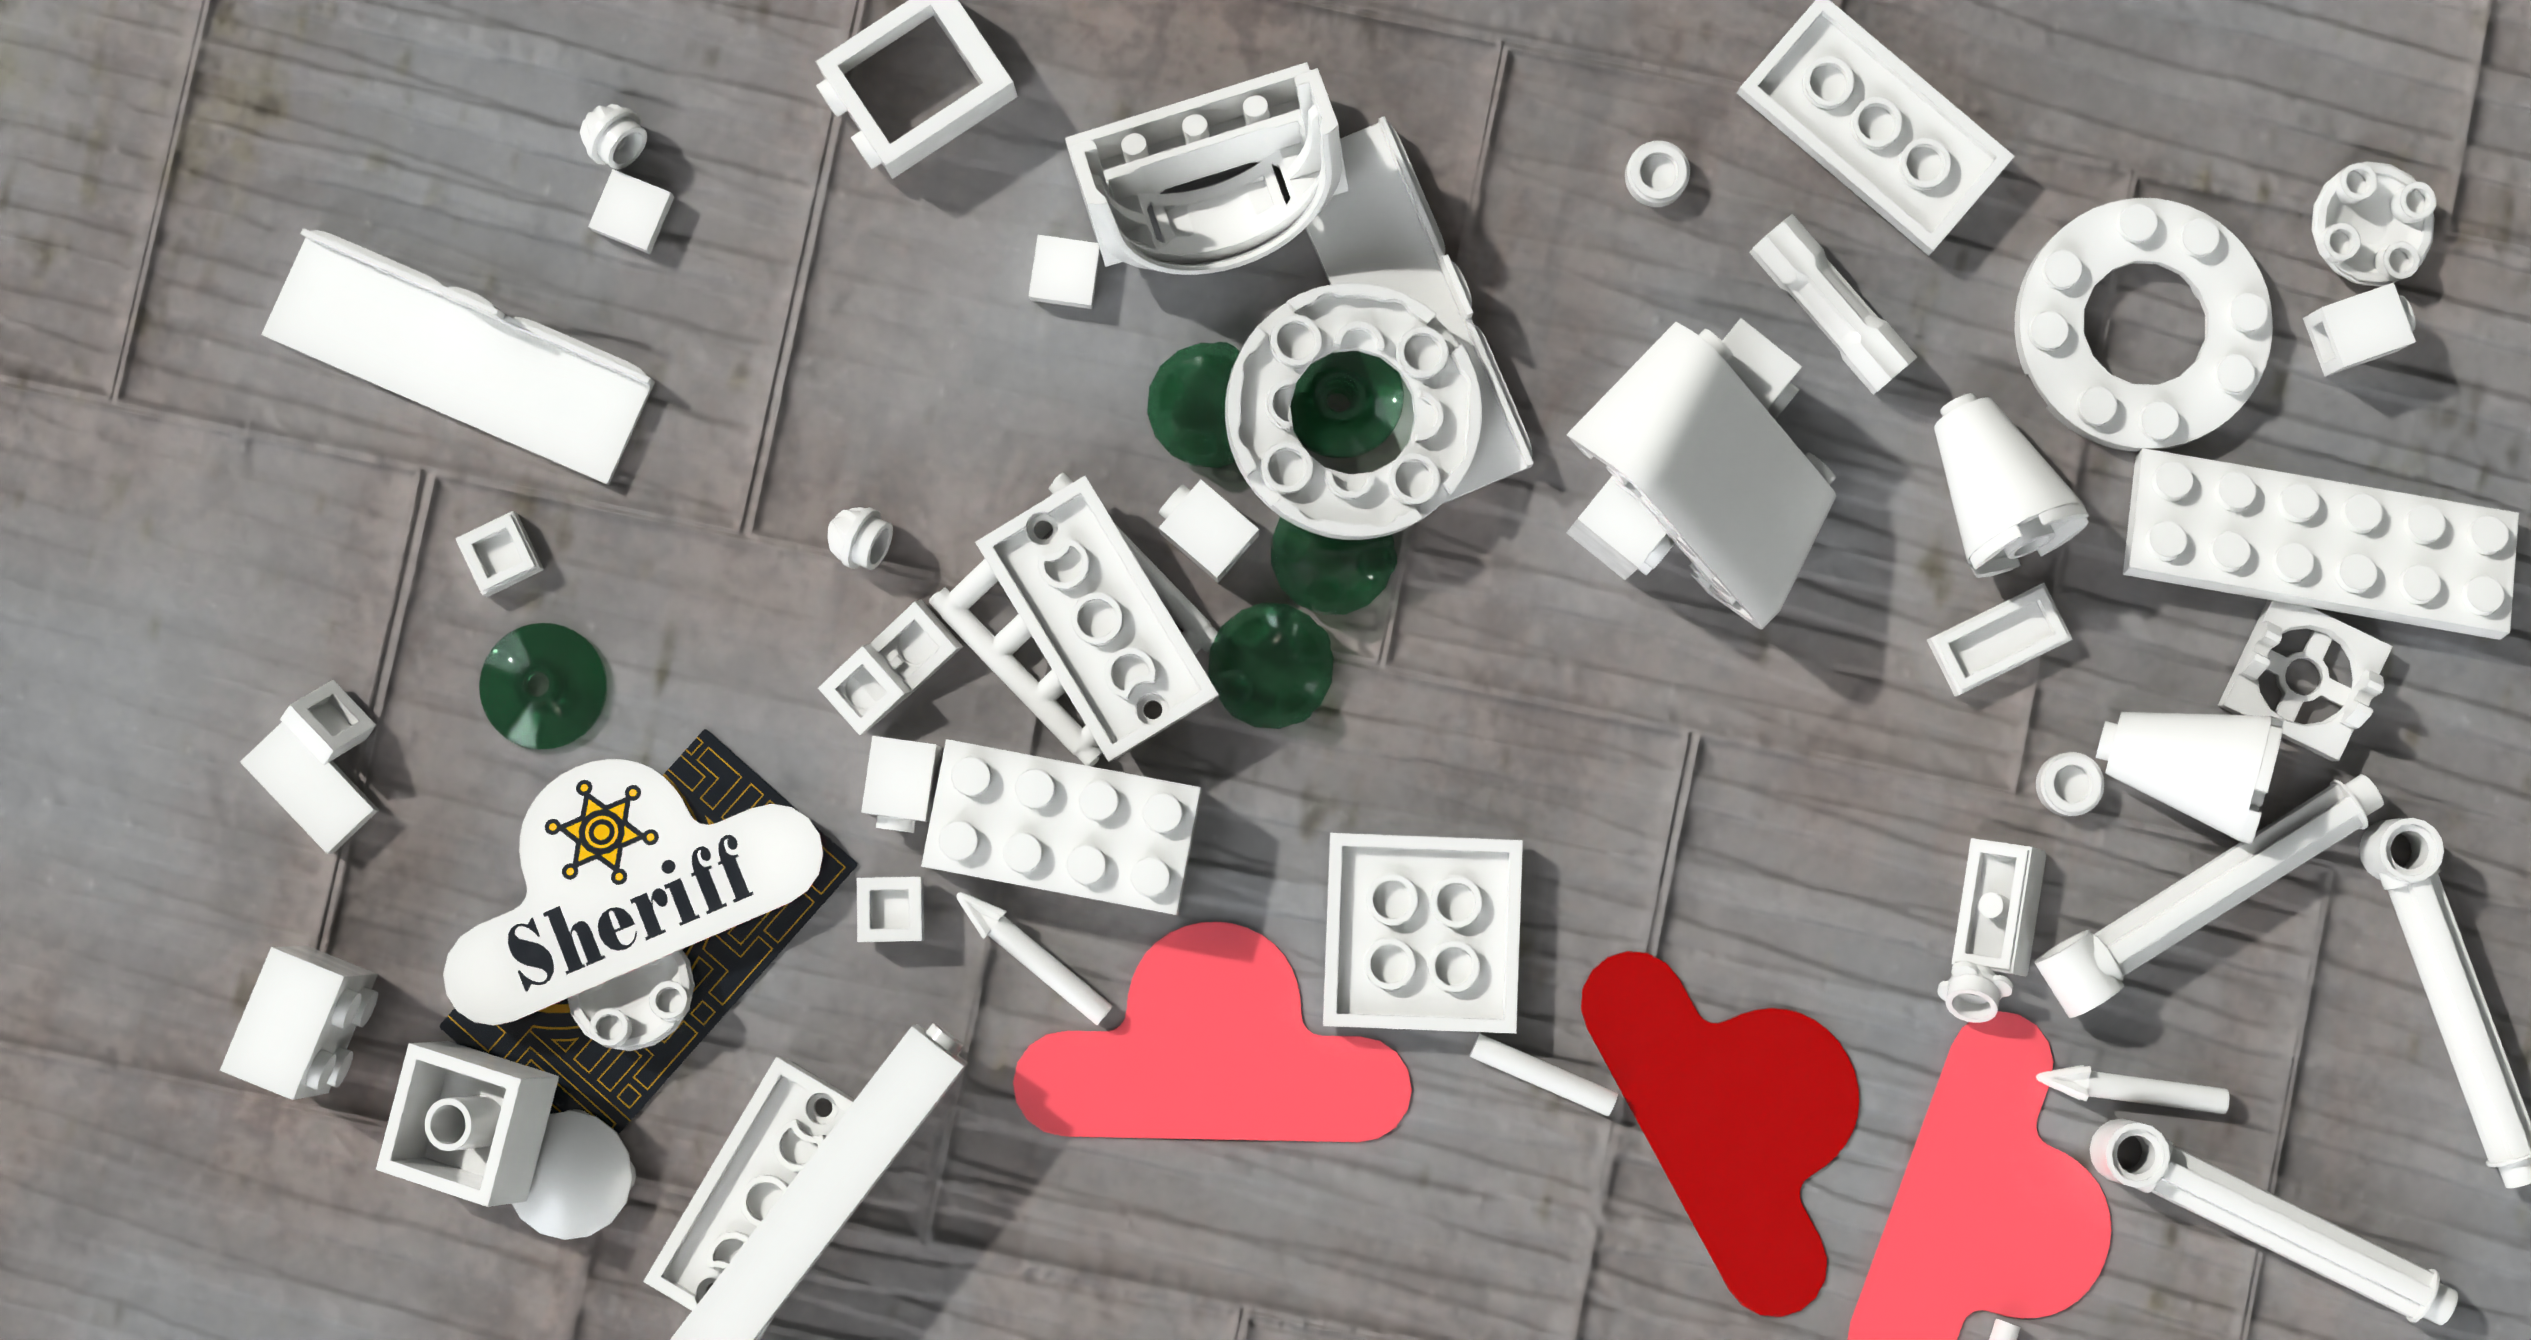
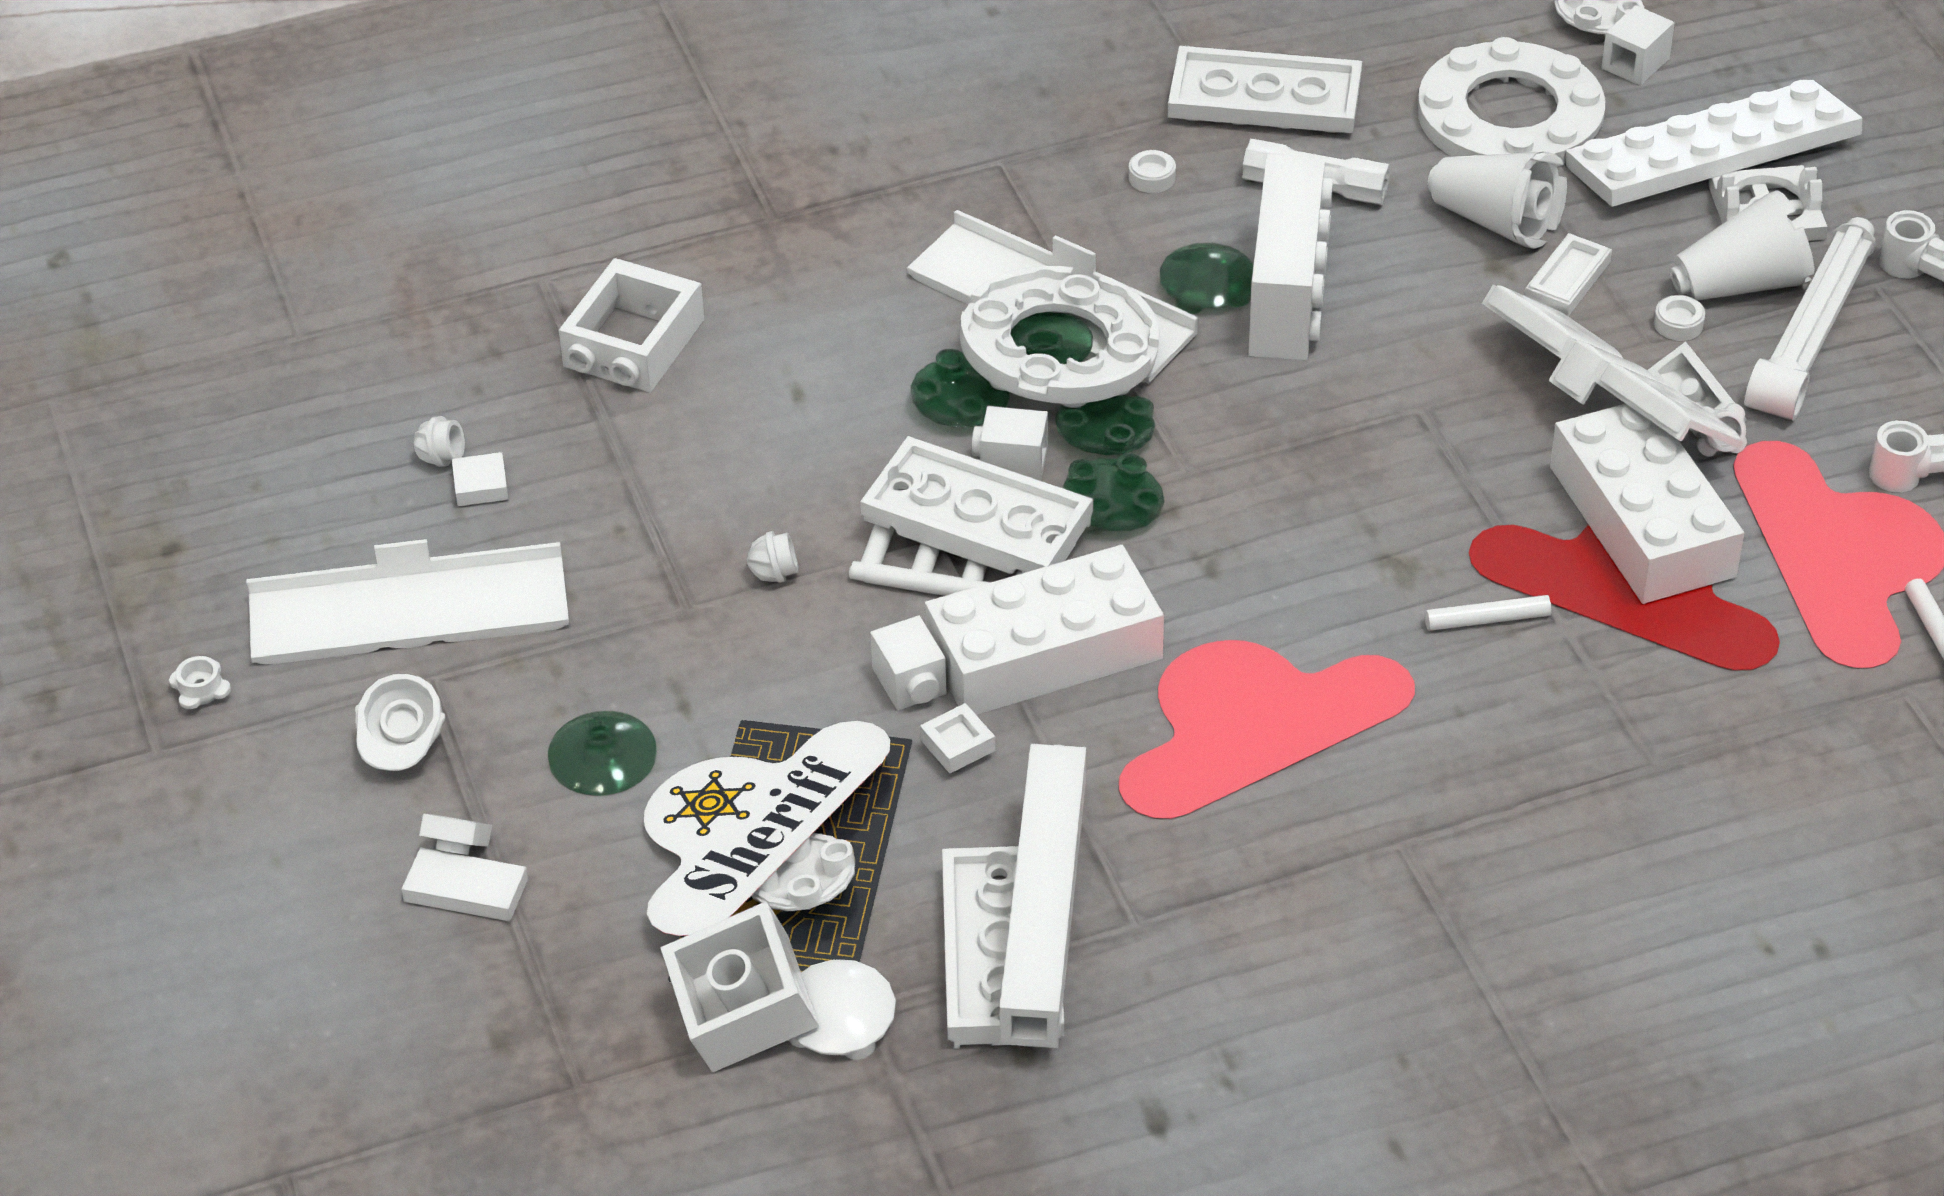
camera: 30 degrees left, 40 degrees down
white brick [220,946,378,1100] -> none
white tile [455,511,544,597] -> none
white slope [818,600,963,735] -> none
white piece [956,892,1113,1025] -> none
white tile [1029,235,1101,309] -> none
white piece [1065,62,1349,275] -> none
white plate [1323,833,1523,1034] -> none
white windscreen [1567,322,1836,630] -> none
white piece [2036,1065,2230,1114] -> none
none -> white plate [169,656,231,709]
none -> white hat [355,674,445,771]
none -> clear green dish [1160,242,1254,314]
none -> white piece [1482,284,1743,449]
none -> white brick [1550,404,1744,604]

